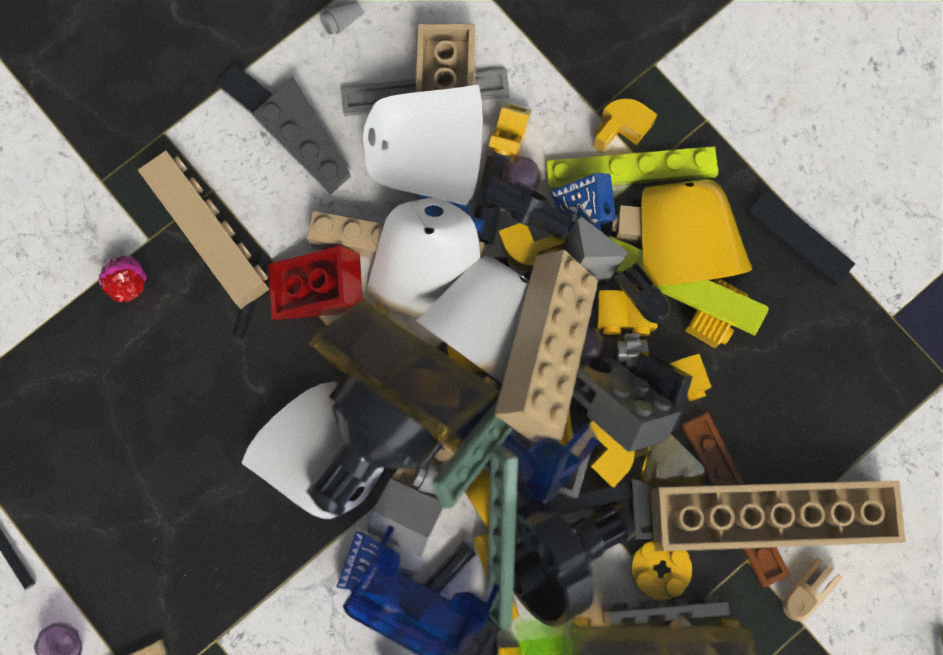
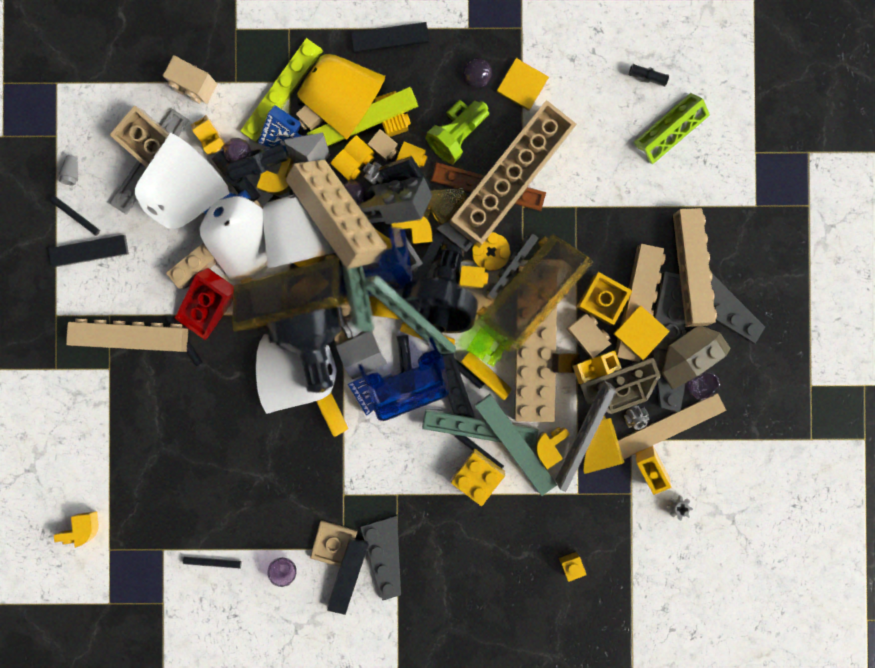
camera: 50 degrees left, 10 degrees up
red piece [99,256,147,303] -> none
dark grey wing [252,77,351,195] -> none
yellow brick [593,99,657,153] -> none
black arm [614,262,671,324] -> none
tan arm [783,557,843,621] -> none
none -> black bar [50,195,100,236]
none -> tan brick [163,56,218,104]
none -> yellow slope [316,393,348,437]
none -> tan brick [368,130,399,162]
none -> lime piece [425,100,489,165]
none -> yellow brick [459,266,488,290]
none -> clear purple hair [463,58,493,88]
none -> yellow tile [497,58,549,111]

